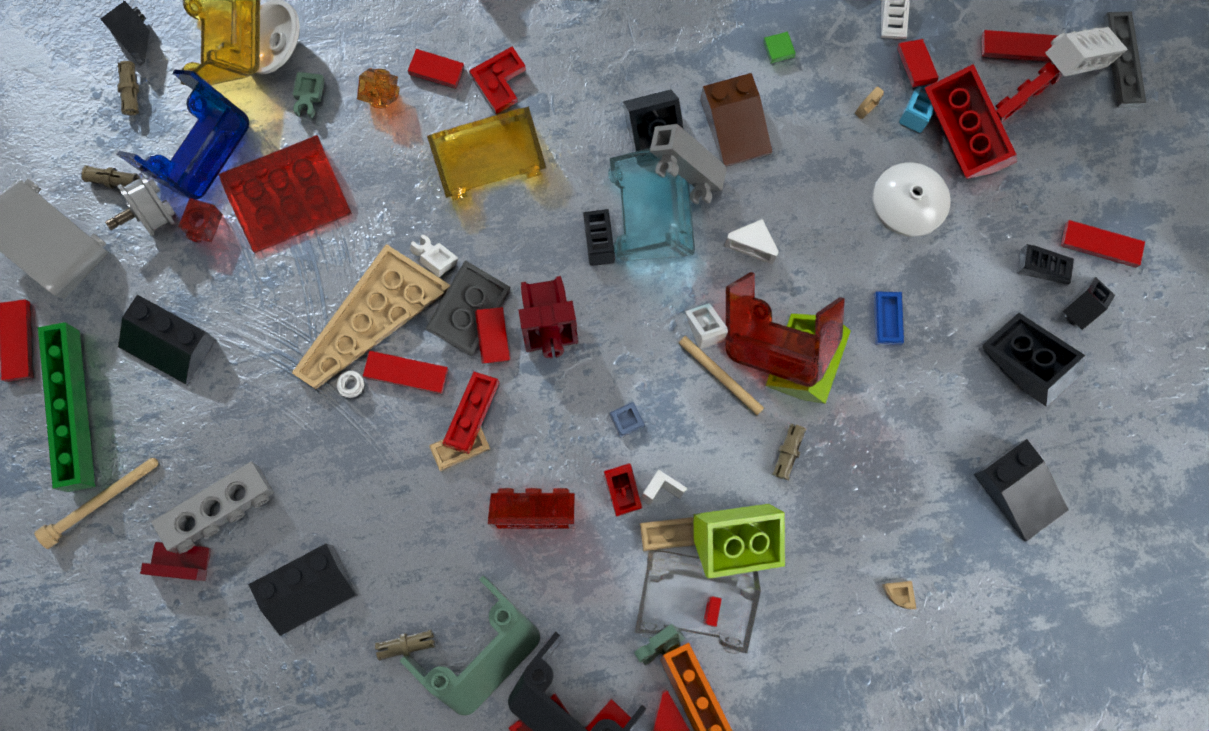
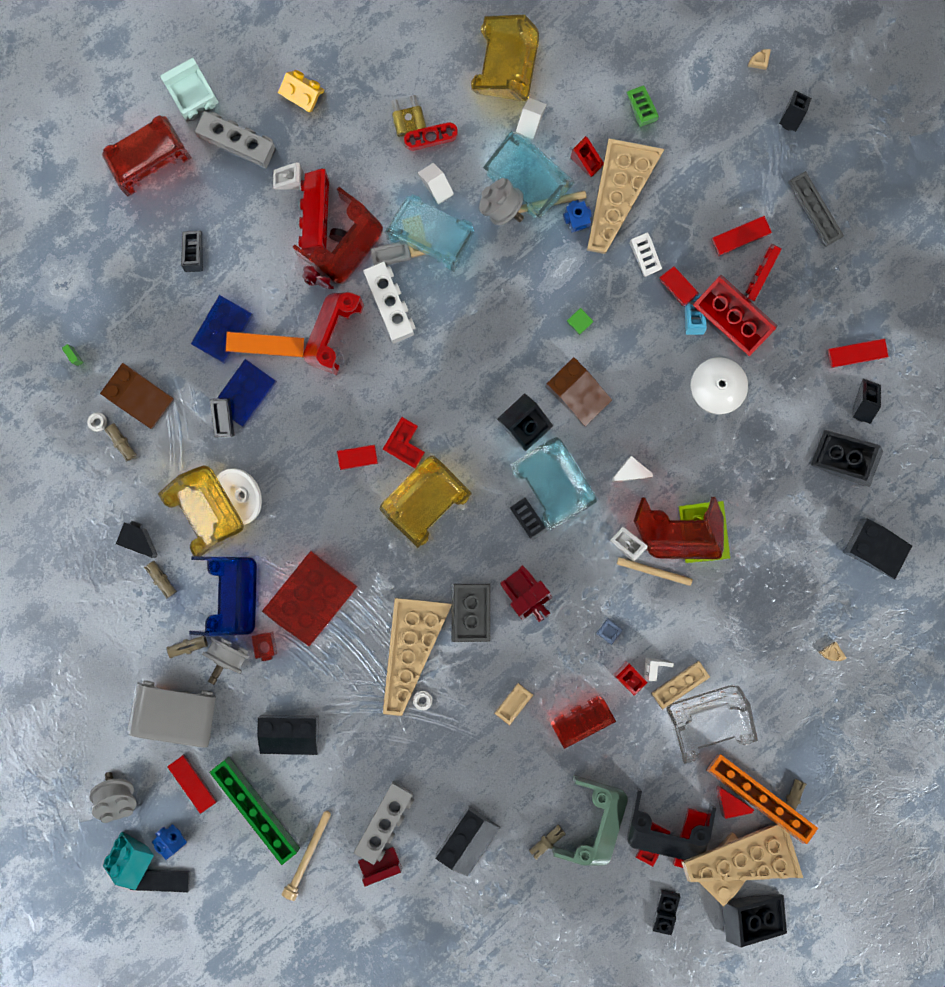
camera: 25 degrees left, 10 degrees up
sand green plate [293,72,325,118] -> none
clear orange brick [357,68,400,109] -> none
red tile [363,351,449,394] -> none
white plate [410,235,458,277] -> none
red tile [442,371,500,454] -> none
red tile [475,307,510,364] -> none
sand green plate [634,624,686,666] -> none
light grey brick [650,124,727,204] -> none
lime slope [693,504,785,579] -> none
red tile [703,596,722,627] -> none
dark tan pin [772,423,807,481] -> none
tan tile [854,86,884,119] -> none
blue tile [874,291,904,345] -> none
black slope [1017,244,1074,285] -> none
white brick [1045,27,1128,76] -> none

